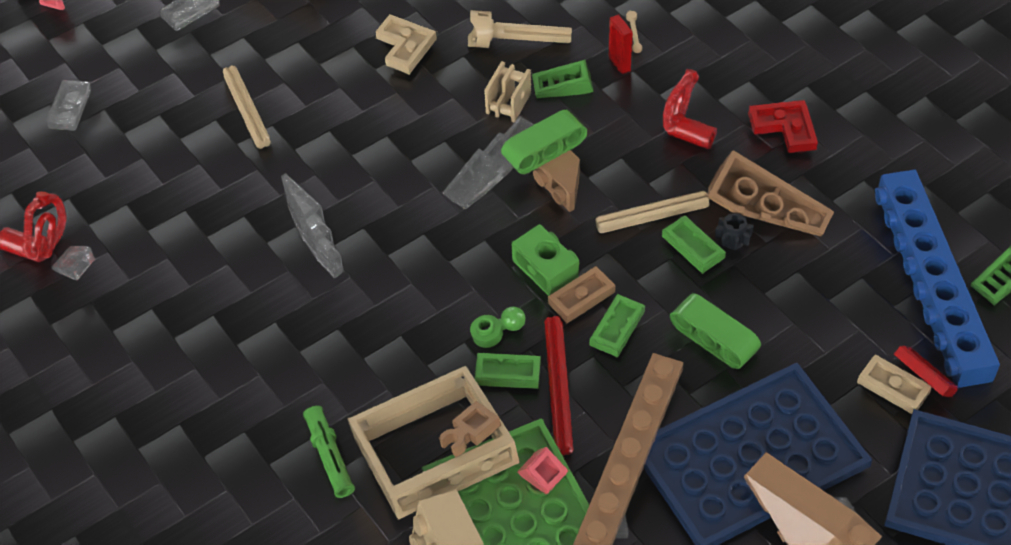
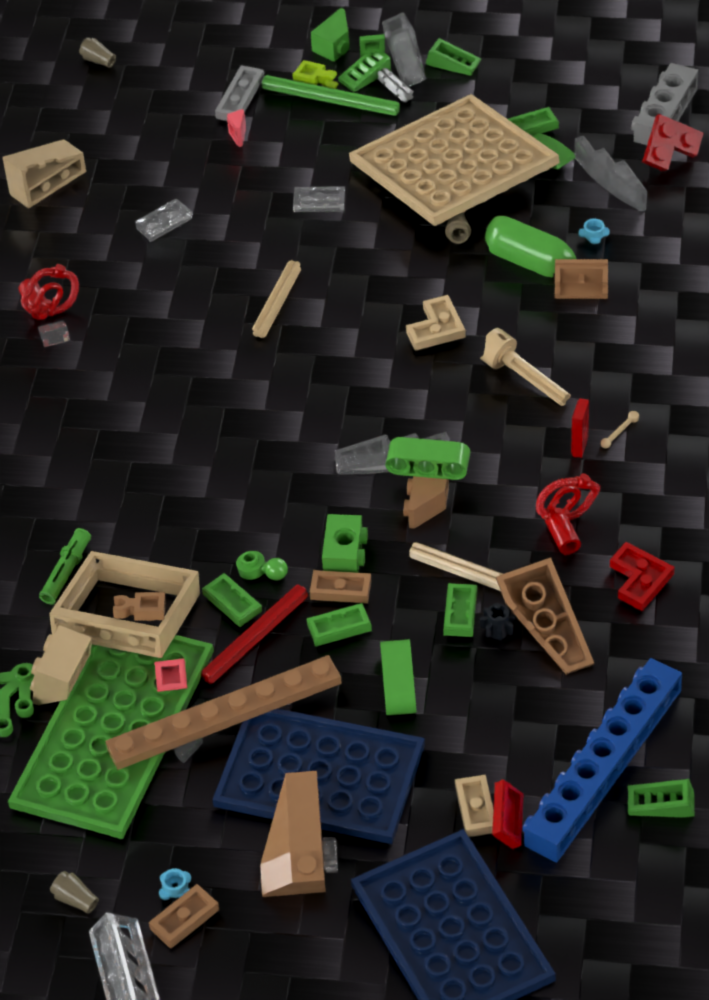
camera: 45 degrees right, 5 degrees down
clear slope [281,173,344,278] -> none
tan piece [485,61,531,123] -> none
bright green slope [532,60,594,98] -> none

